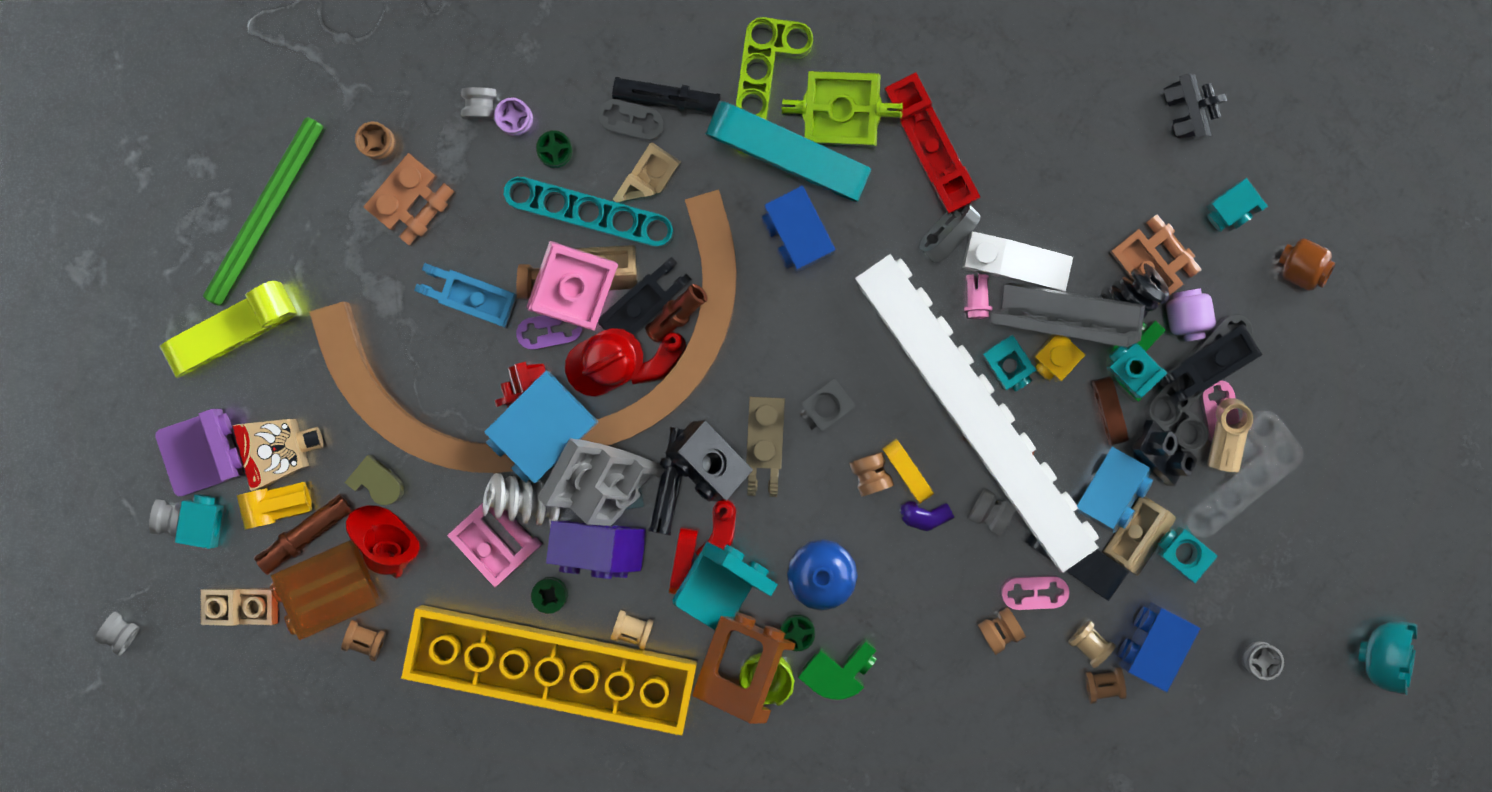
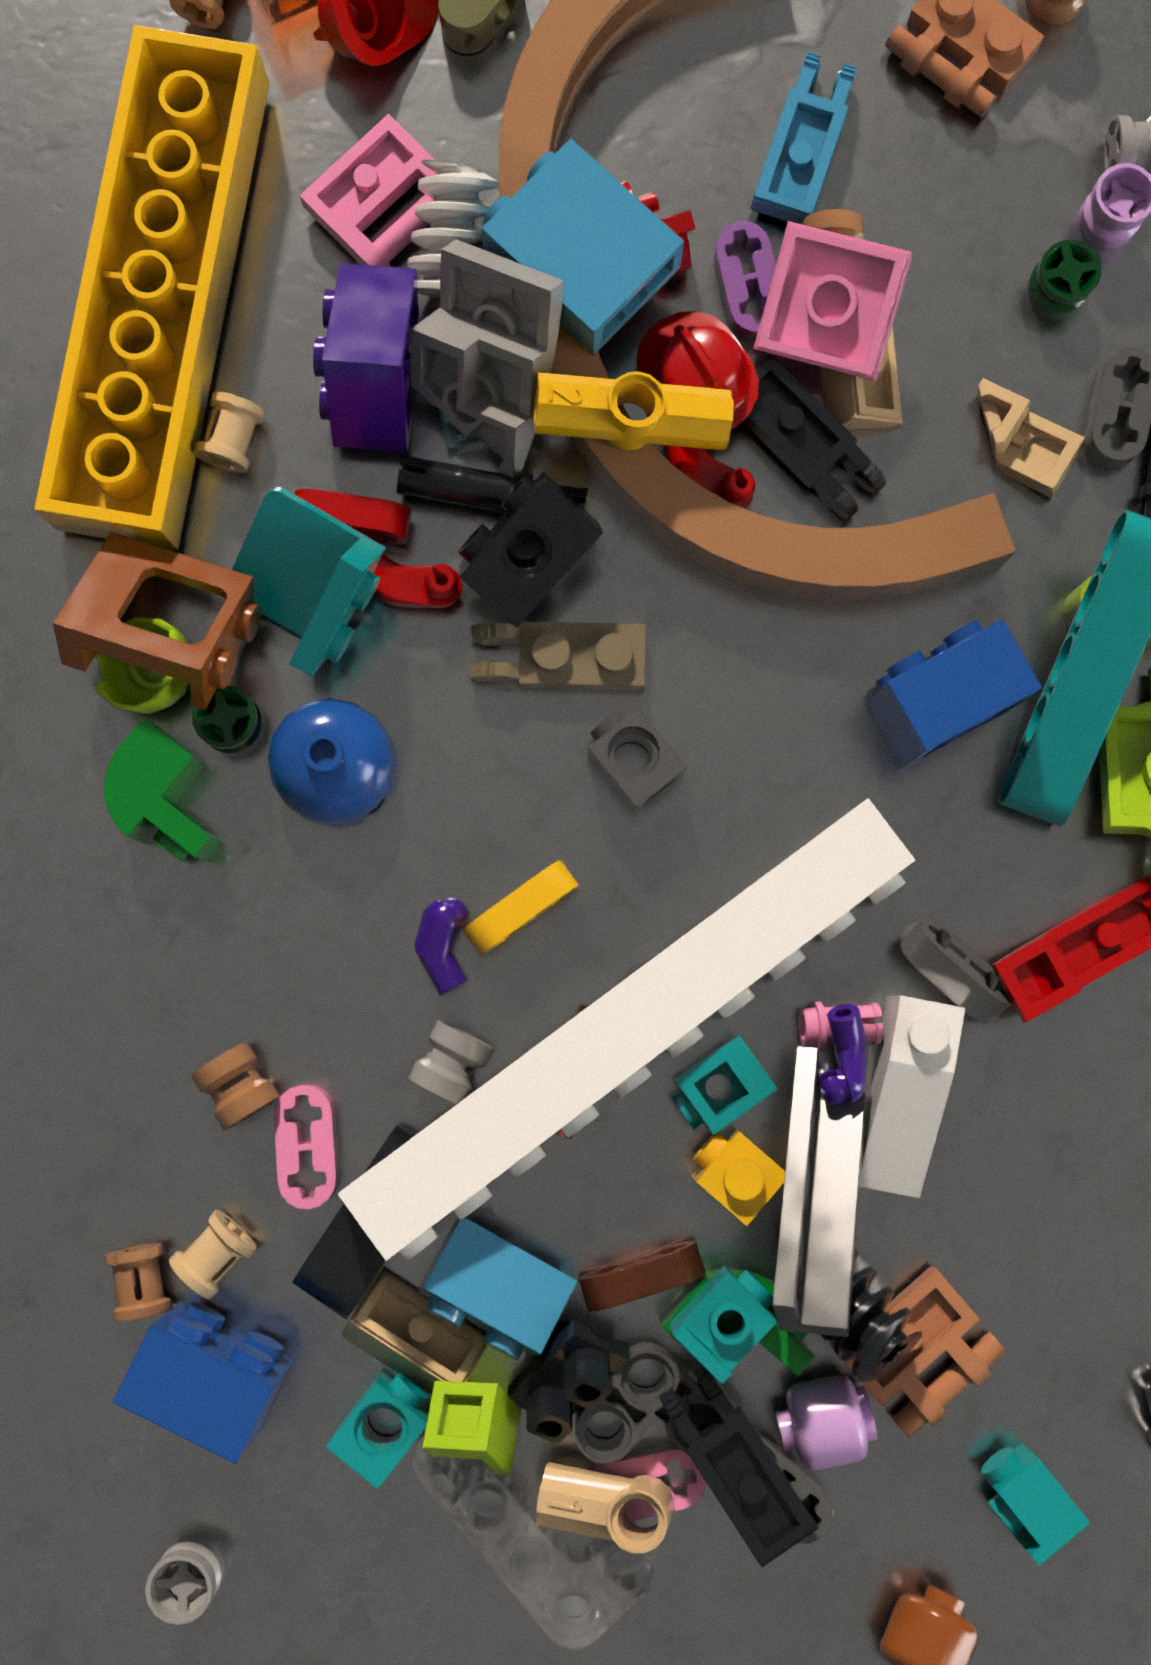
camera: 90 degrees right, 5 degrees down
teal beam [503,176,674,248] -> none
dark green wheel [531,577,568,614] -> none
copper pin [645,284,707,343] -> none
medium nougat wheel [849,452,894,497] -> none
none -> lime panel [422,1381,521,1475]
none -> yellow piece [533,371,734,451]
none -> dark purple arm [819,1004,868,1105]

